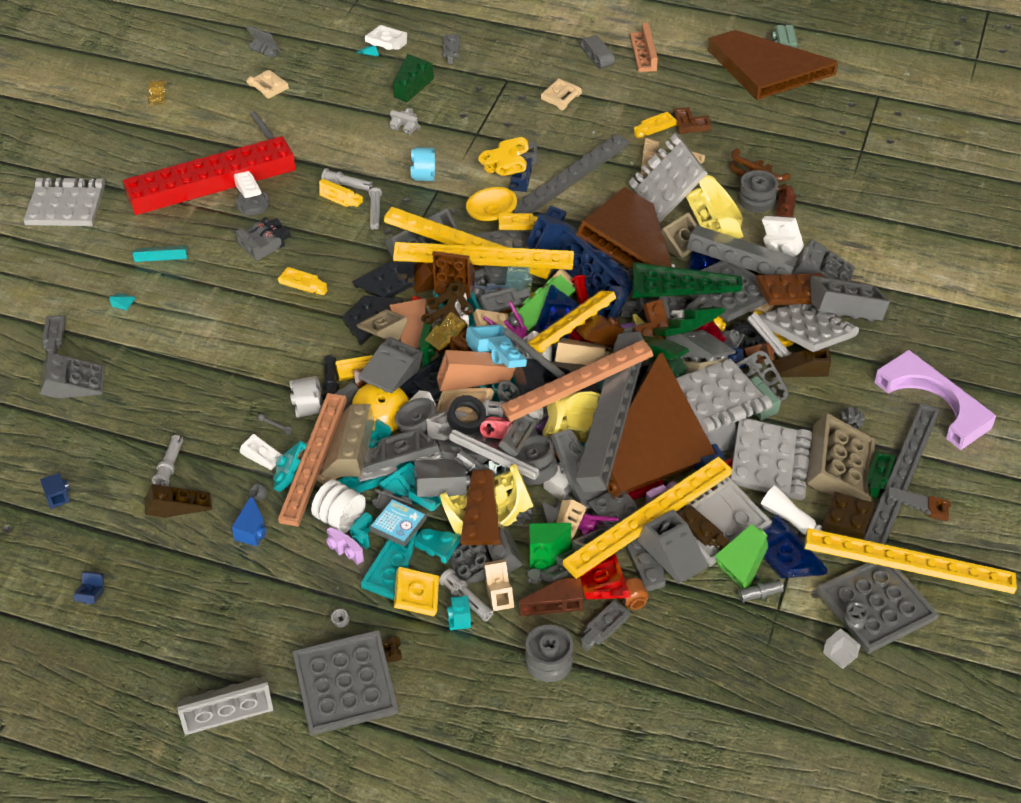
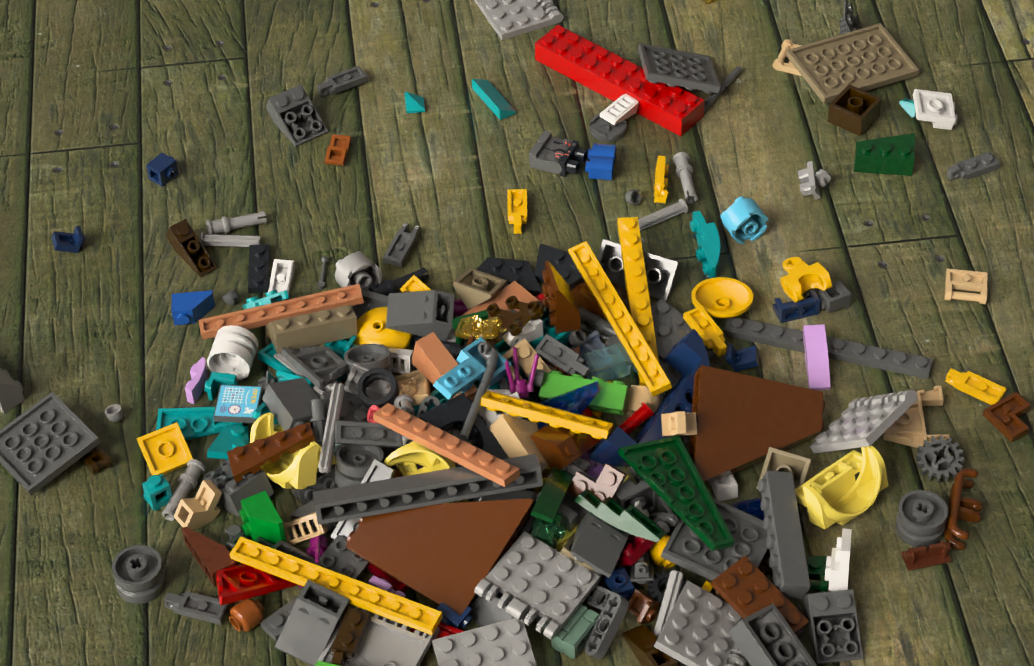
camera: 65 degrees right, 0 degrees up
none -> light grey axle [200,232,261,247]
none -> black plate [248,244,270,293]
none -> dark orange slope [324,134,352,166]
none -> dark grey hinge [383,223,421,267]
none -> dark grey arm [478,342,498,372]
none -> blue brick [585,143,616,180]
none -> dark grey hinge [625,189,642,205]
none -> dark grey plate [638,43,721,94]
none -> tan brick [661,411,697,437]
none -> teal slope [690,211,720,279]
none -> dark tan plate [786,23,919,103]
none -> lavender slope [803,324,831,390]
none -> dark brown brick [827,84,882,136]
none -> dark grey gear [916,435,964,483]

